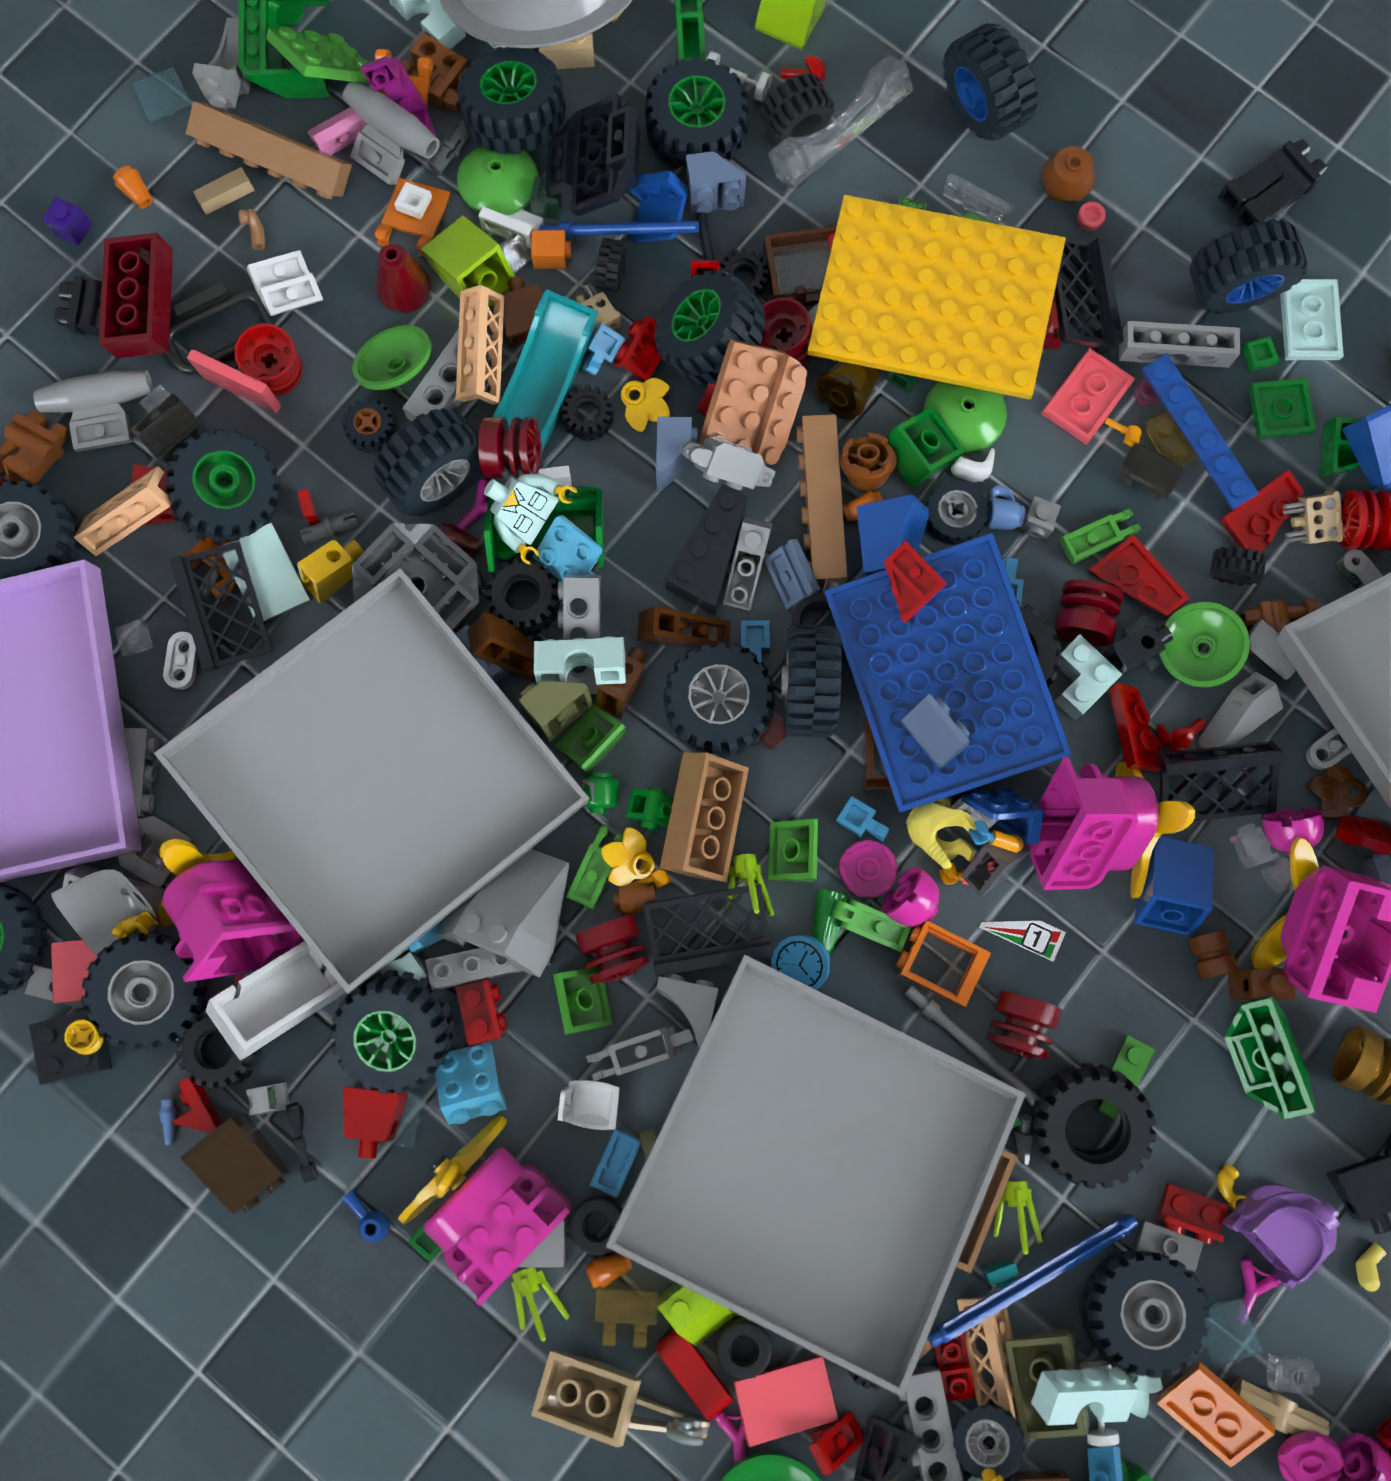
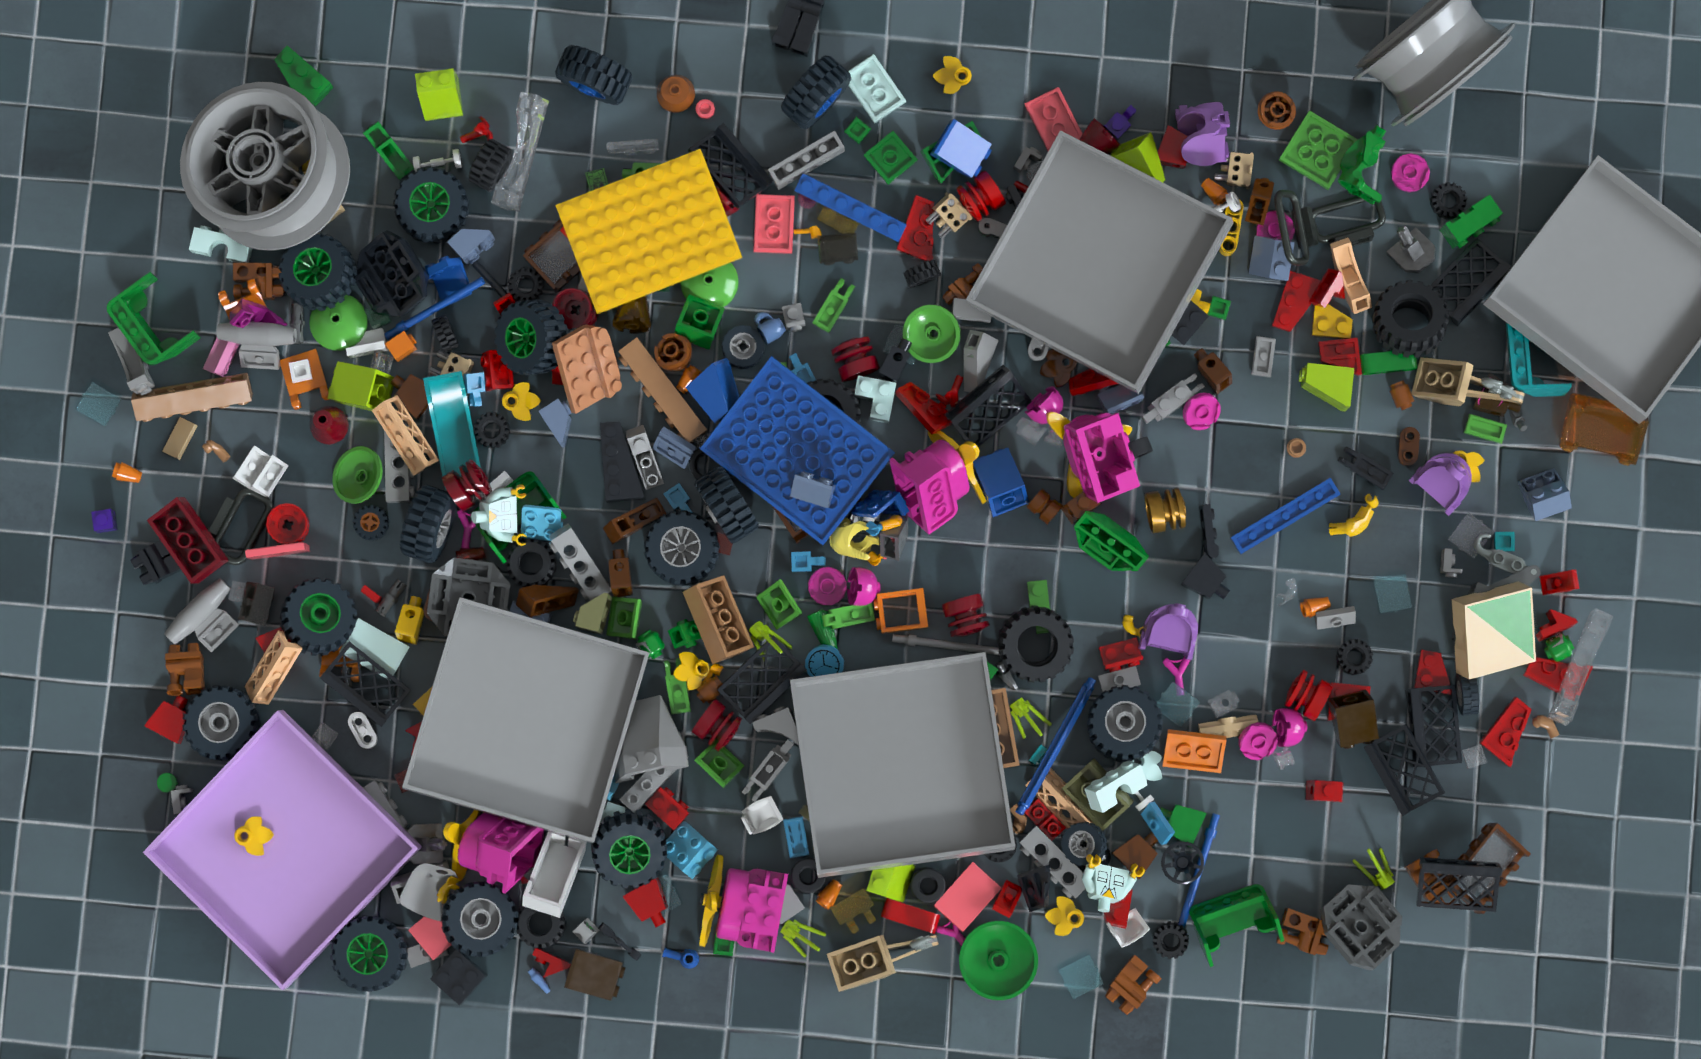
camera: 30 degrees left, 5 degrees up
yellow wheel [64,1020,103,1055] -> none
bright green plate [266,27,370,84] -> none
light aqua arch [534,636,626,685] -> none
light grey hinge [681,436,775,490] -> none
red wing [884,541,947,624] -> none
white hair [951,448,995,483] -> none
sticker [979,921,1066,962] -> none
red wing [1088,534,1190,618] -> none
light yellow arm [1355,1243,1386,1292] -> none

